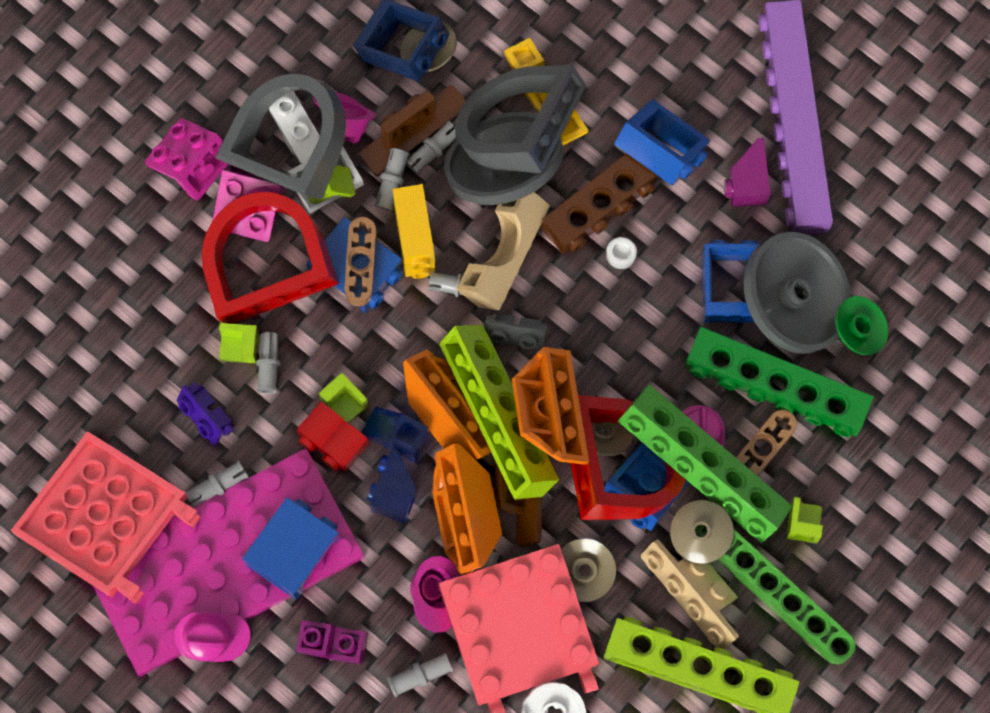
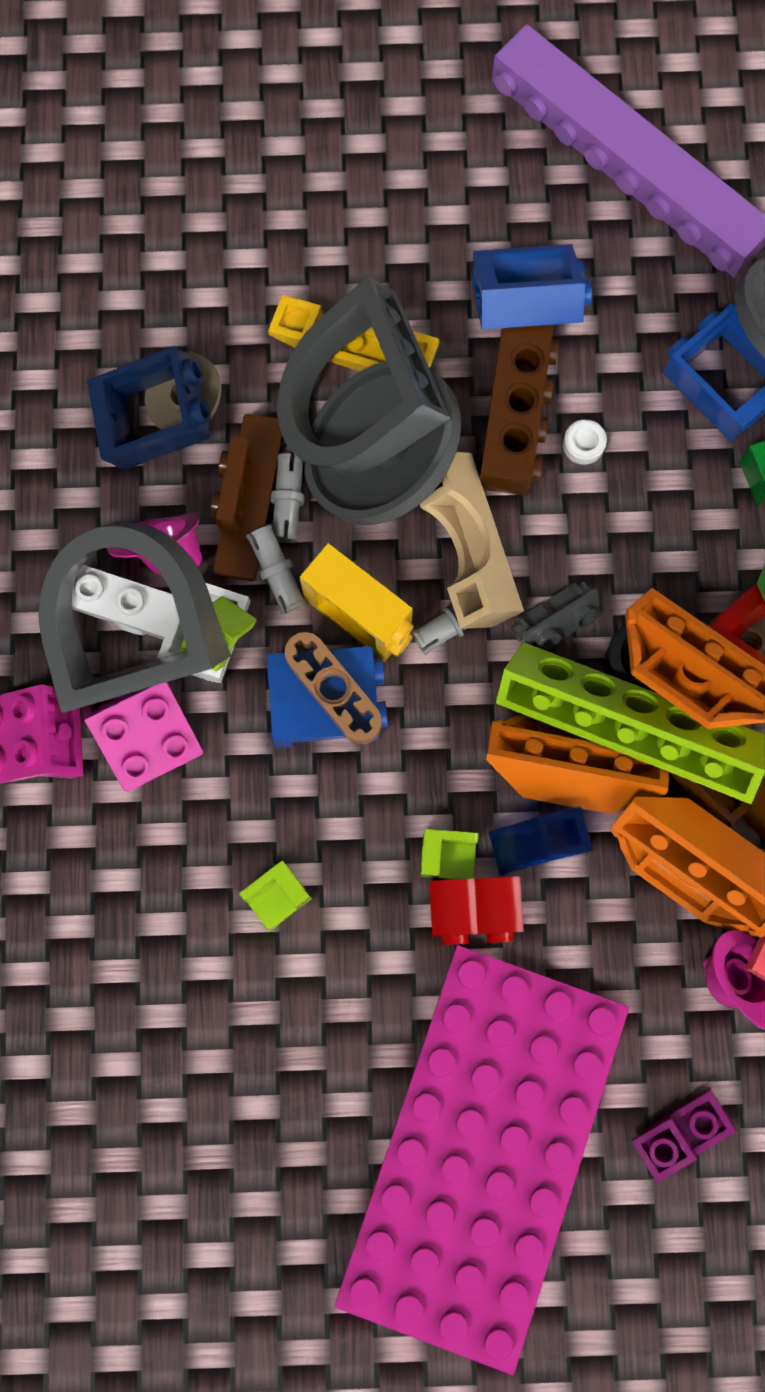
camera: 40 degrees left, 5 degrees up
coral plate [11,431,201,604] -> none
dark pink piece [174,611,250,662] -> none
dark purple hinge [176,382,234,447] -> none
light grey pin [185,460,249,508] -> none
red window [202,192,339,324] -> none
blue panel [242,497,340,600] -> none
light grey axle [256,332,281,394] -> none
clear blue slope [367,447,417,523] -> none
magenta slope [724,138,770,207] -> none

